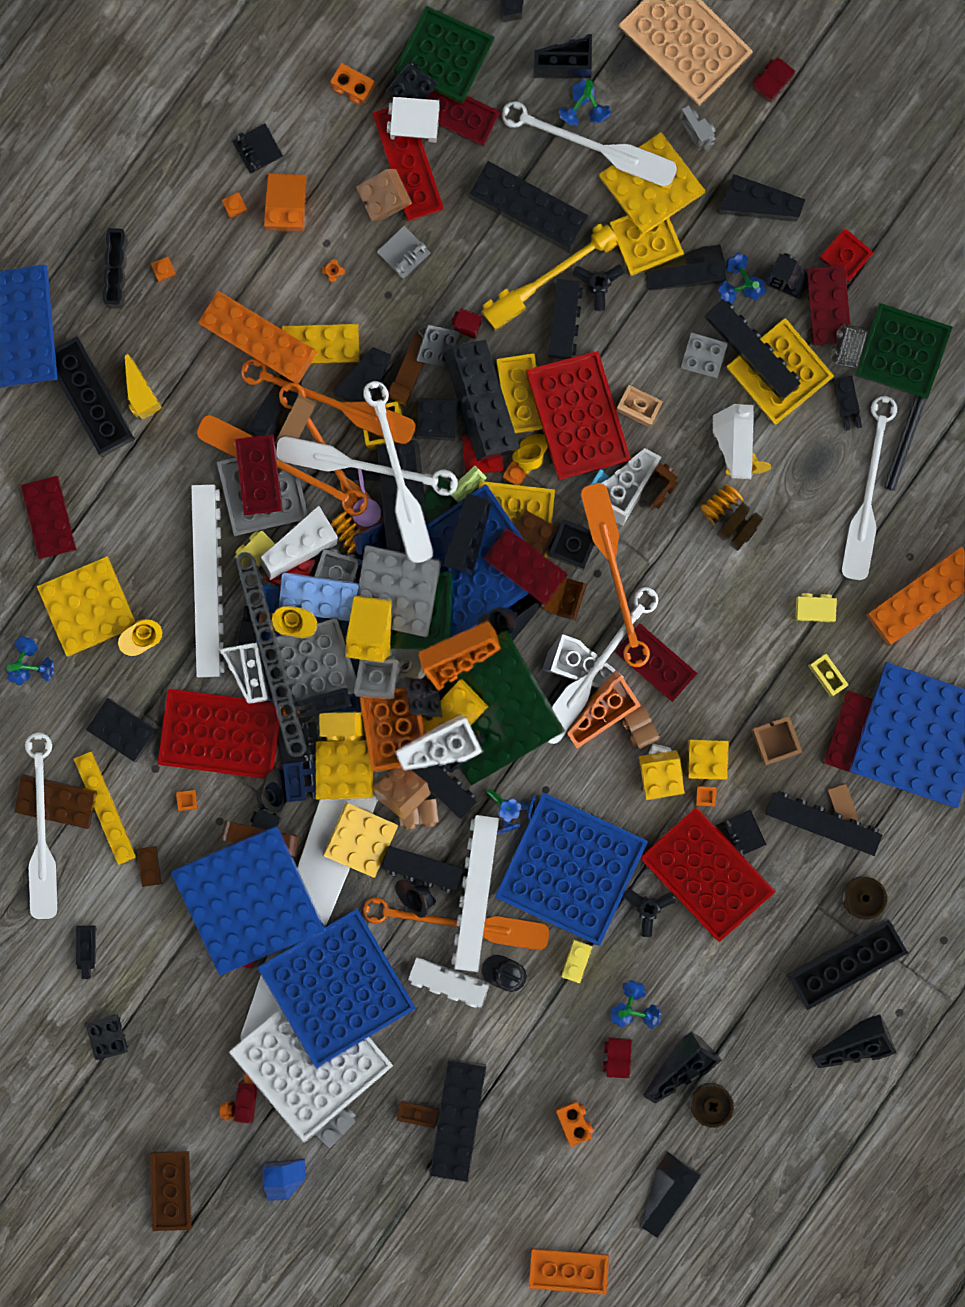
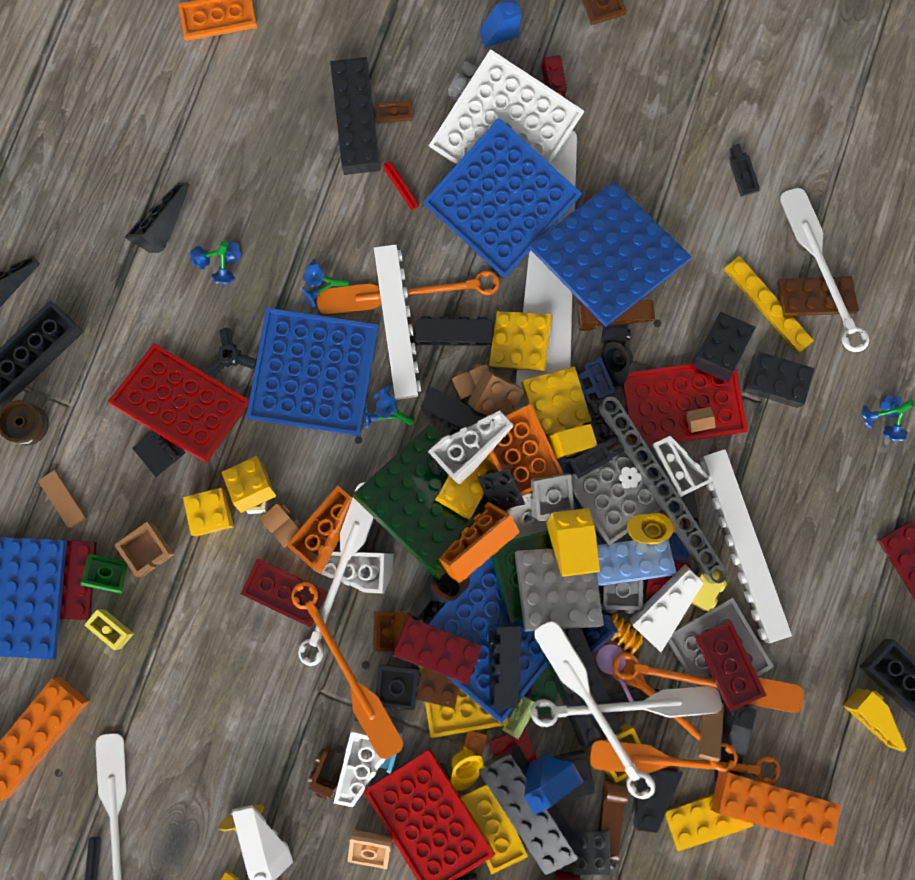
camera: 165 degrees right, 5 degrees down
yellow plate [37,556,136,657] -> none
black hinge [85,1014,129,1060] -> none
yellow piece [118,619,162,656] -> none
reddish brown plate [137,846,162,887] -> none
orange plate [151,257,176,282] -> none
orange plate [176,790,198,811] -> none
orange plate [220,1101,235,1121] -> none
black piece [395,879,436,918] -> none
white wedge [408,957,489,1008] -> none
black piece [482,955,527,992] -> none
orange brick [556,1100,594,1147] -> none
light yellow brick [561,939,592,983] -> none
dark red brick [603,1037,632,1079] -> none
black wedge [641,1151,701,1238] -> none
dark brown wheel [690,1083,734,1128] -> none
orange plate [696,786,717,807] -> none
light orange piece [701,484,744,525] -> none
dark brown wheel [717,502,764,551] -> none
black brick [765,791,883,856] -> none
light yellow brick [795,593,837,623] -> none
none -> green slope [81,554,128,594]
none -> blue plant [302,259,349,308]
none -> red axle [383,161,419,210]
none -> blue slope [524,753,583,815]
none -> white plant [619,467,642,489]
none -> medium nougat piece [686,407,716,432]
none -> black brick [693,311,756,383]

